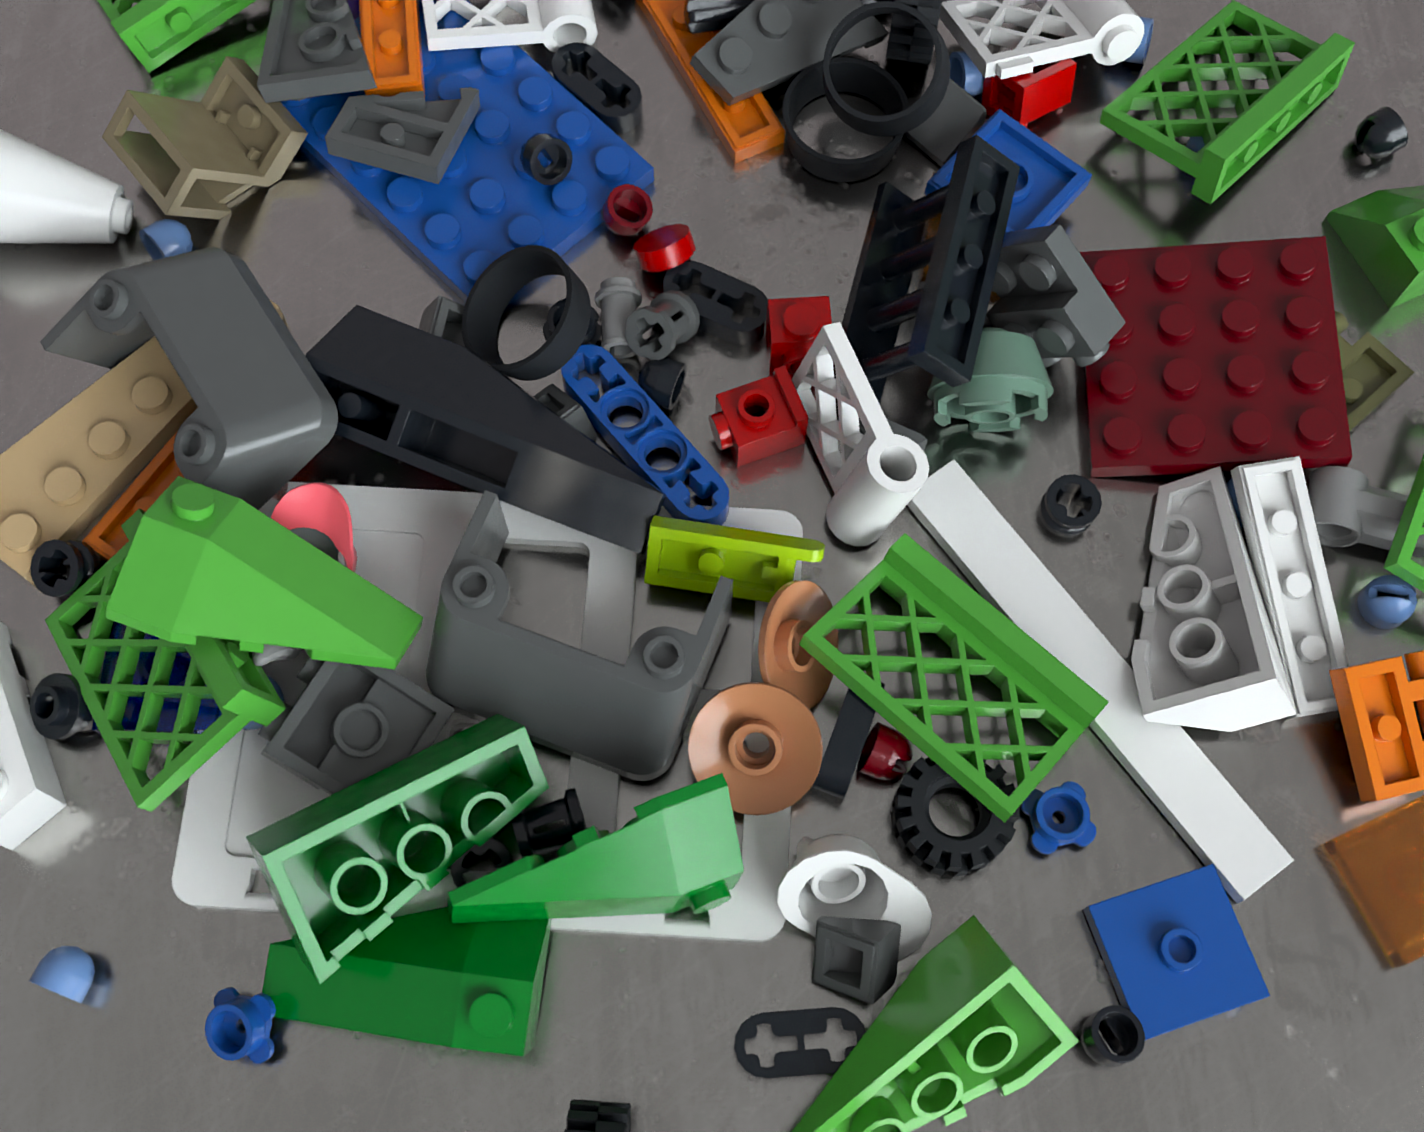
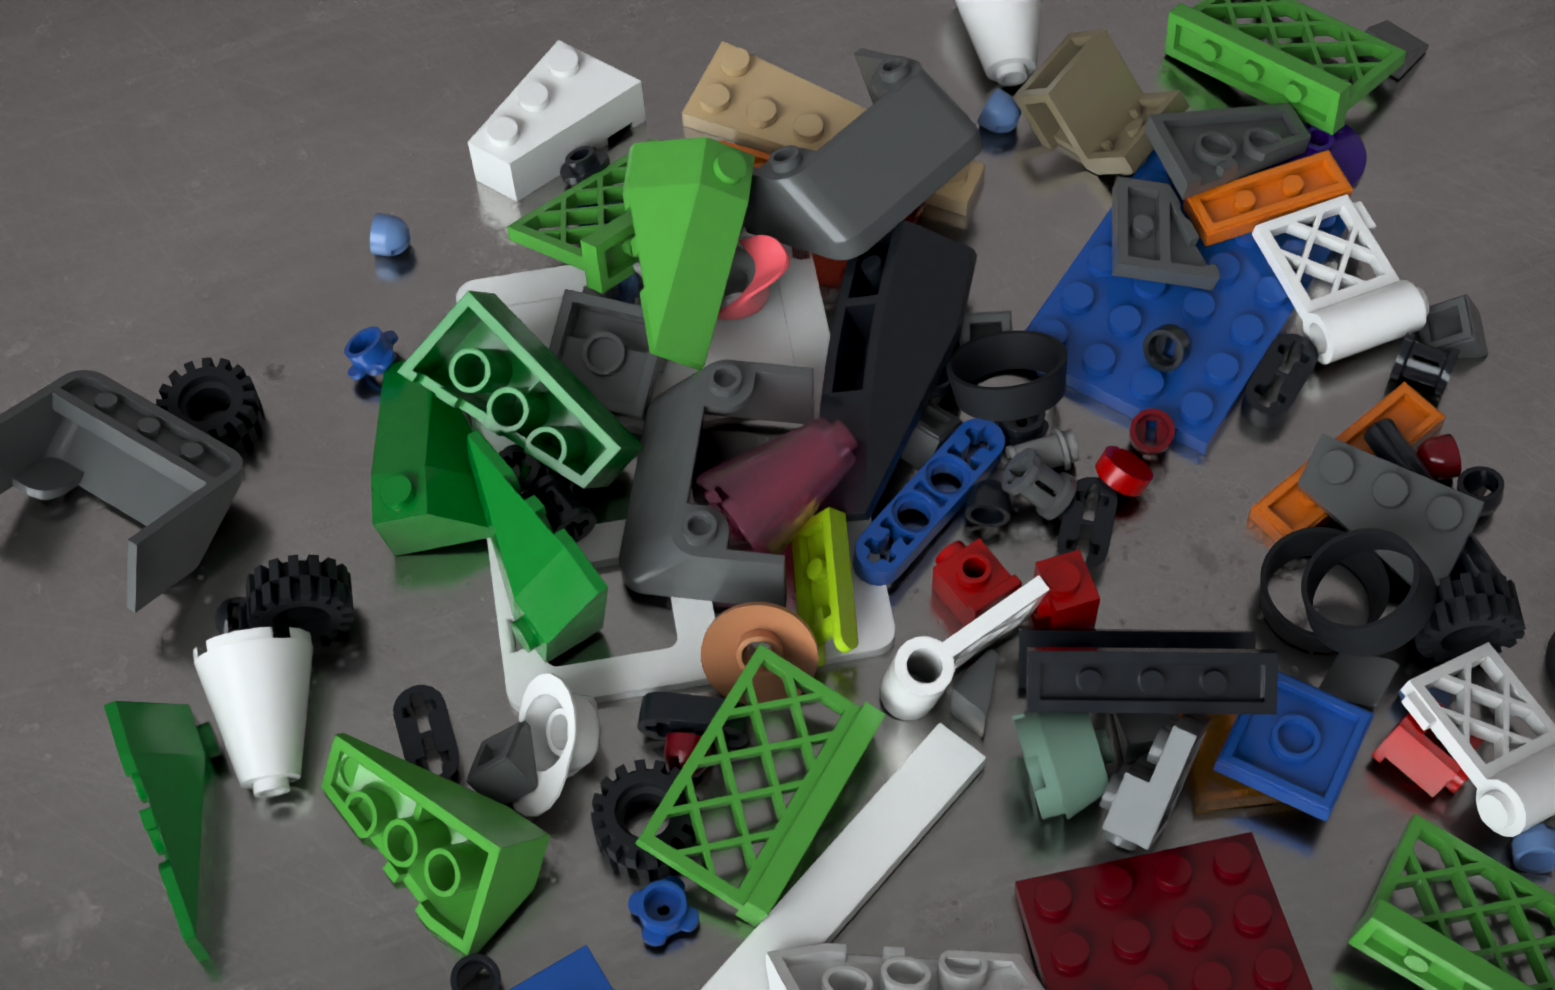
camera: 80 degrees right, 10 degrees down
black bush [30,539,100,597] -> none
nougat dish [688,682,823,815] -> none
black bush [1039,474,1102,536] -> none
none -> clear pink cone [695,417,858,555]

